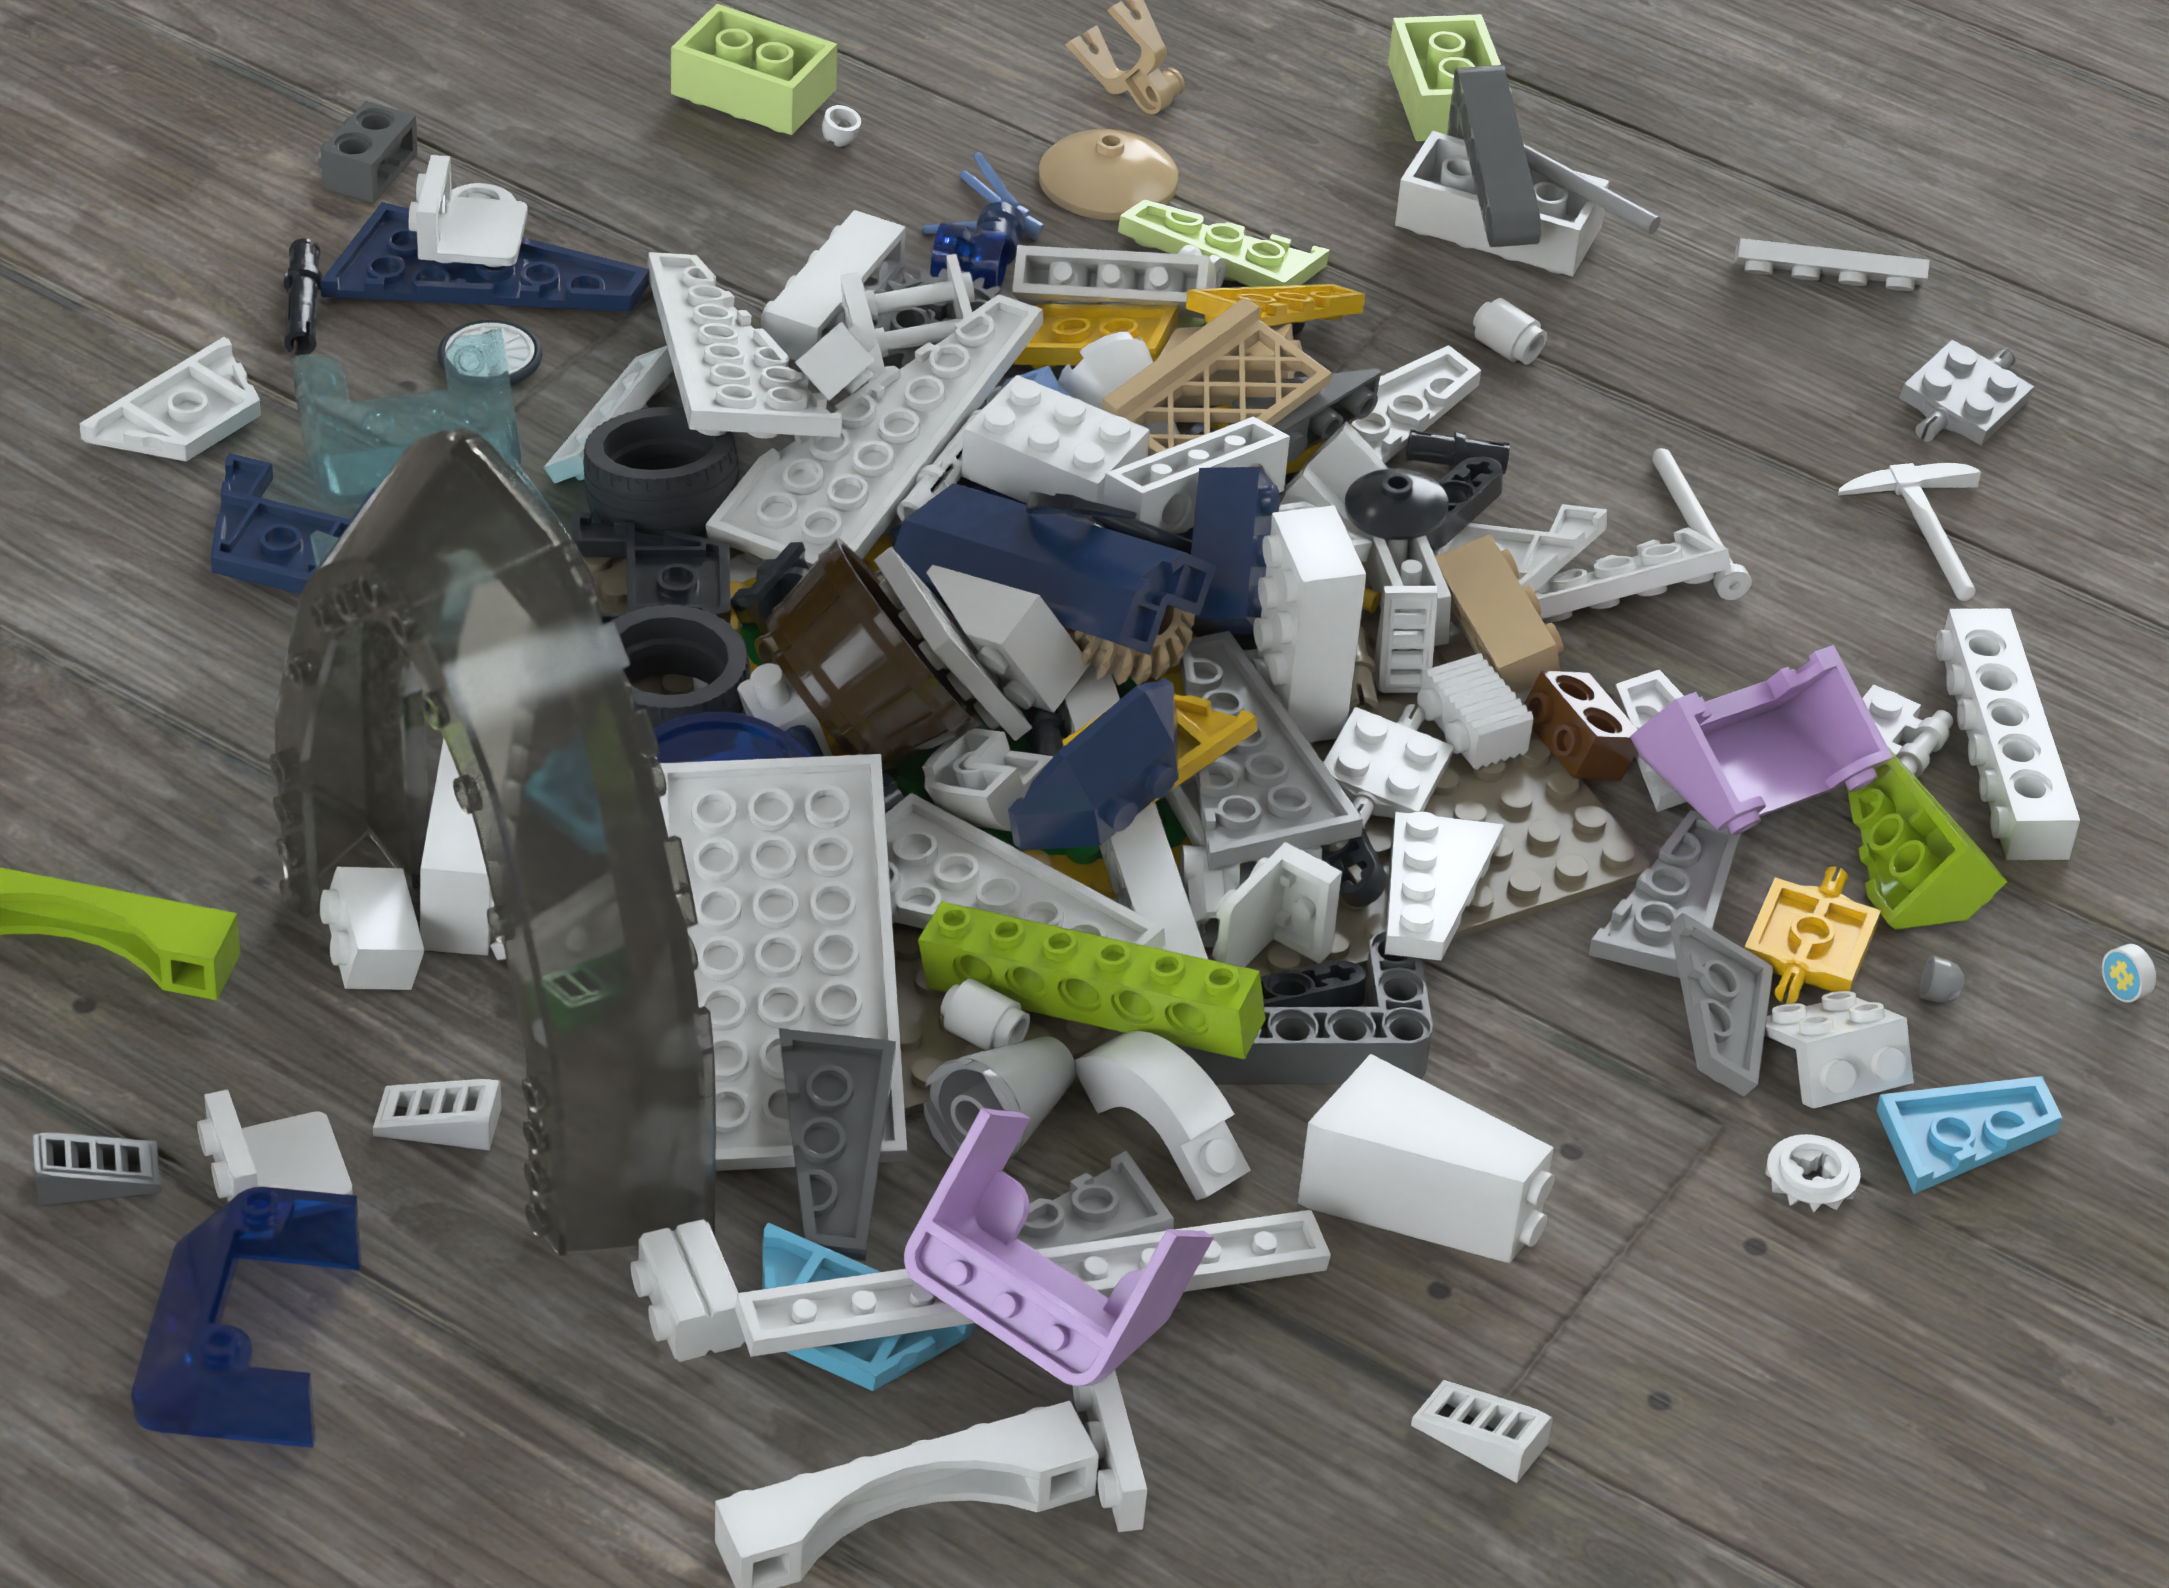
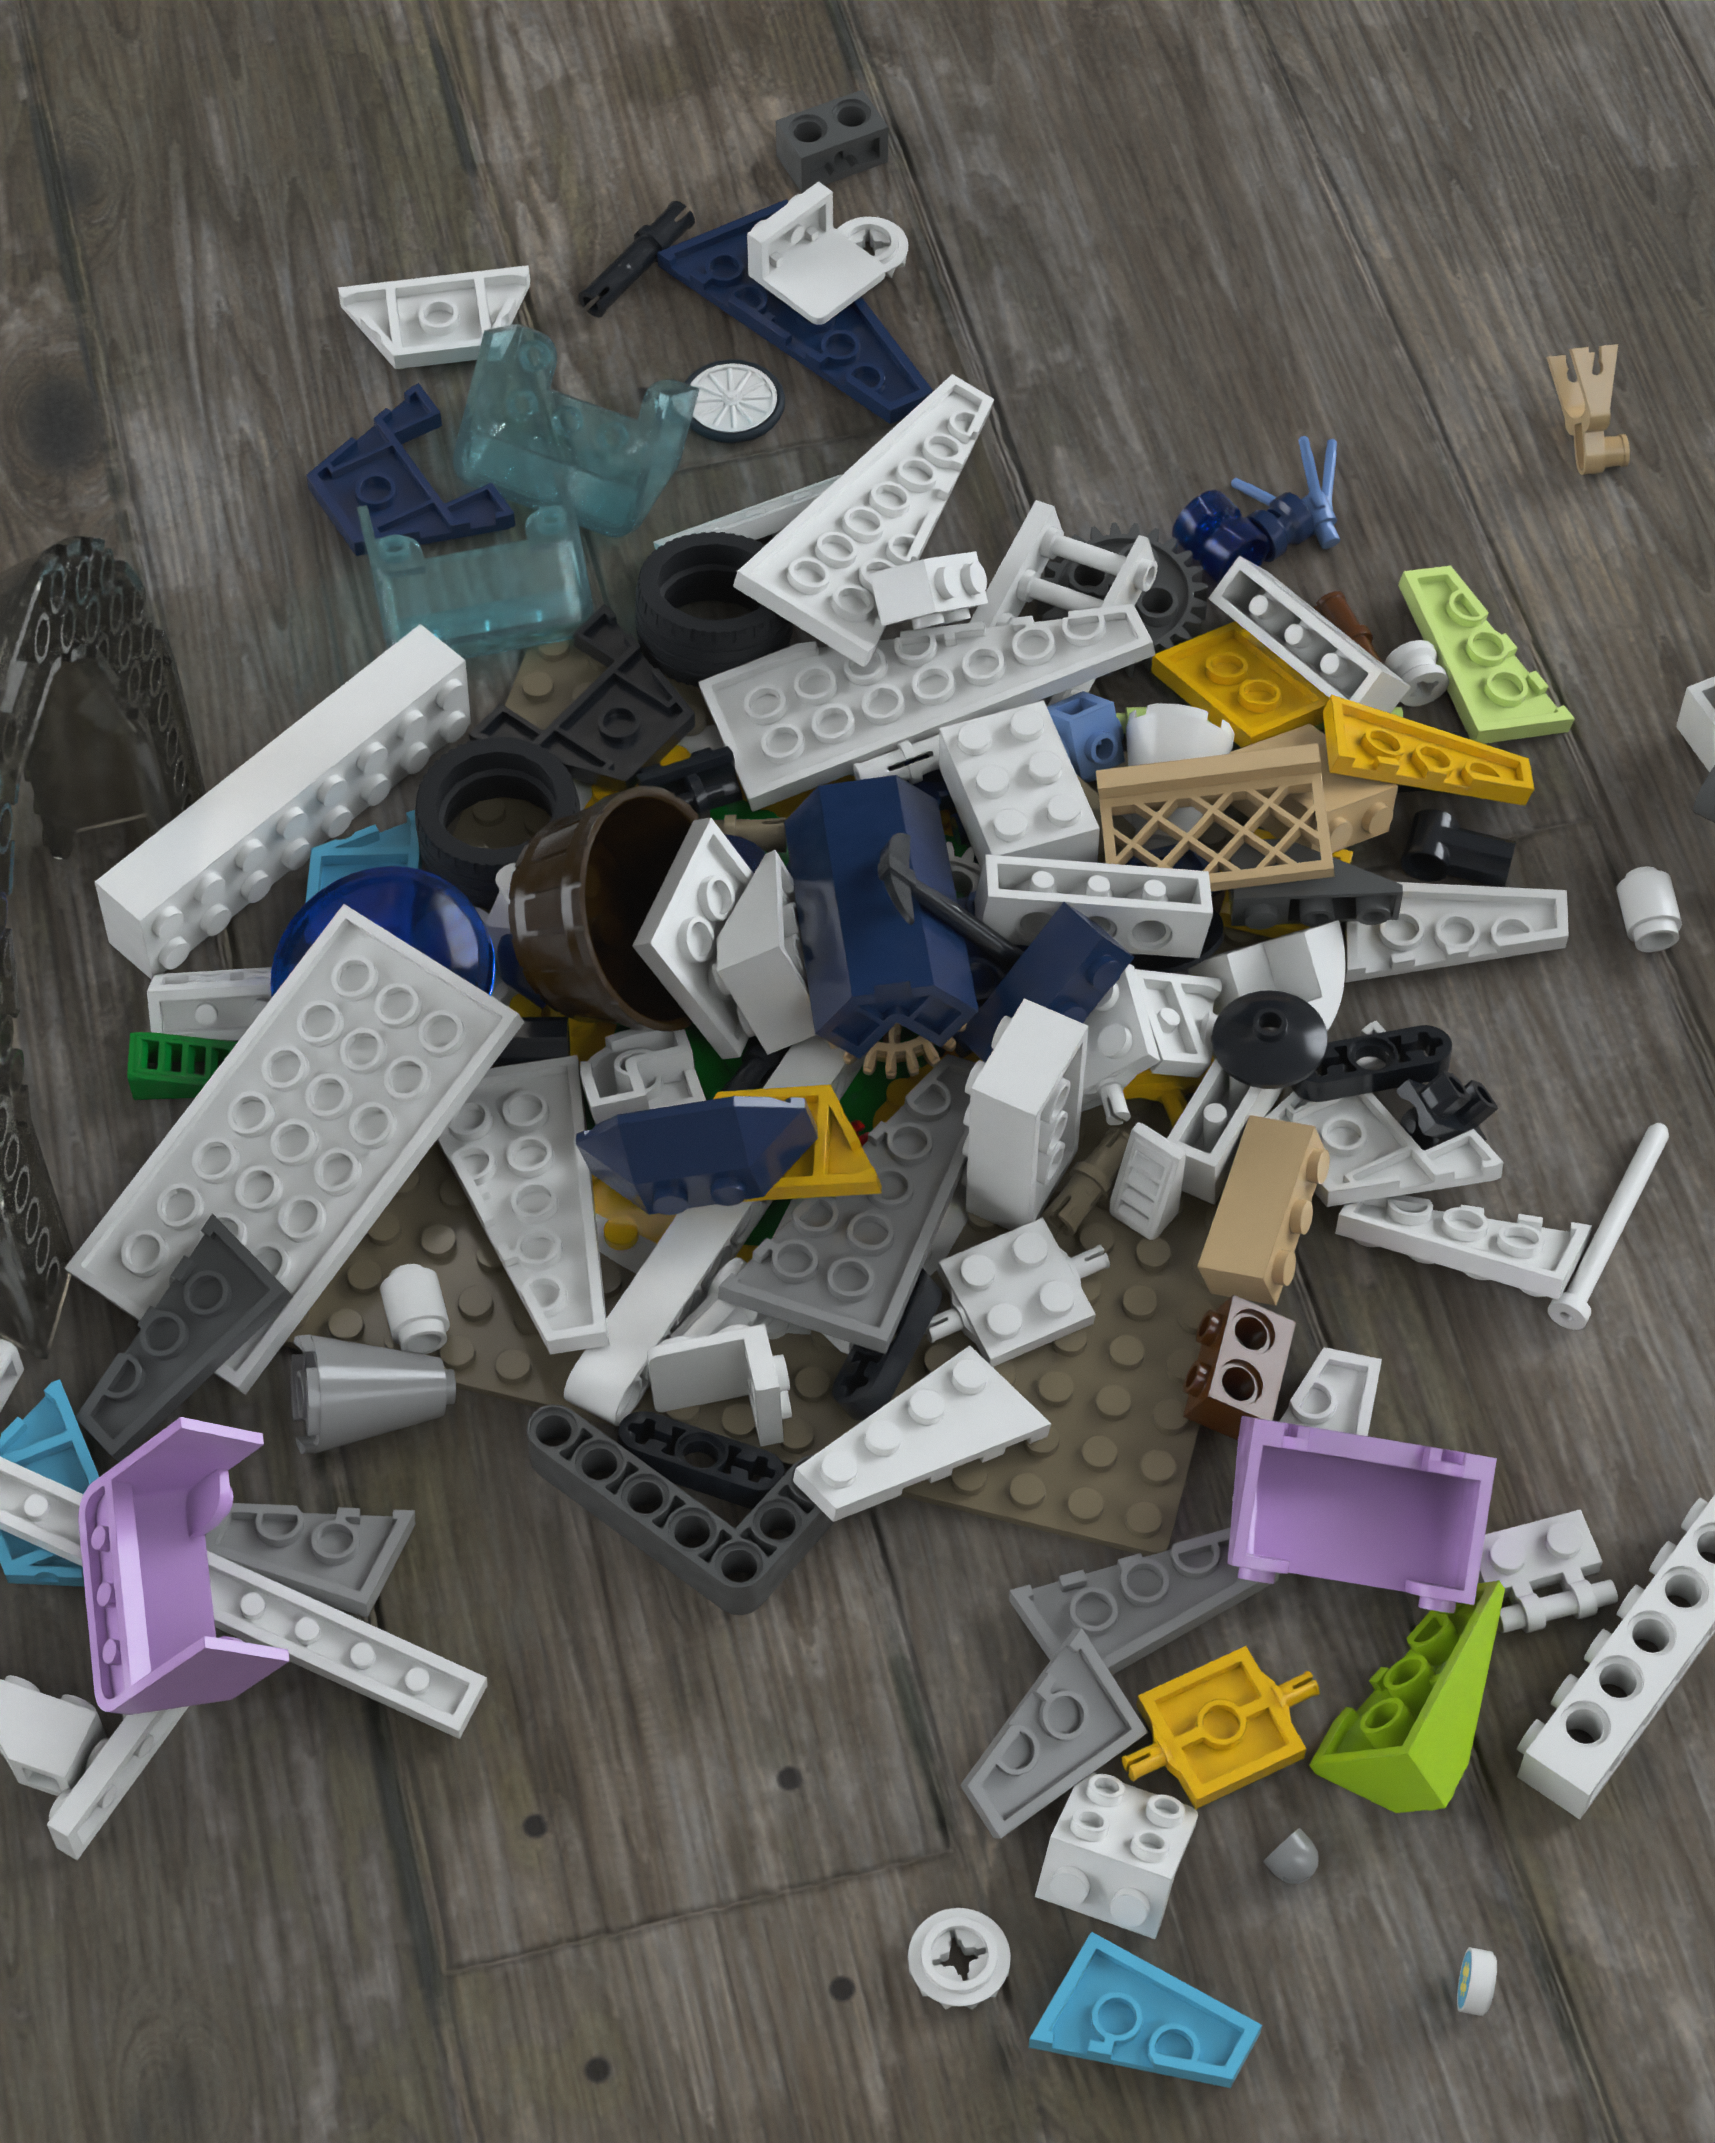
camera: 45 degrees right, 15 degrees up
white brick [320,867,425,990] -> none
yellowish green brick [671,4,838,135] -> none
white brick [761,210,906,361] -> none
white hinge [822,105,861,147] -> none
lime brick [918,901,1265,1060] -> none
tan dish [1039,129,1178,220] -> none
white arch [1074,1031,1251,1201] -> none
white slope [1298,1054,1555,1263] -> none
black pin [1406,429,1510,474] -> none
white slope [1411,1380,1553,1483] -> none
white brick [1417,653,1533,770] -> none
none -> black hips [1396,1071,1498,1150]
none -> black piece [1400,809,1516,887]

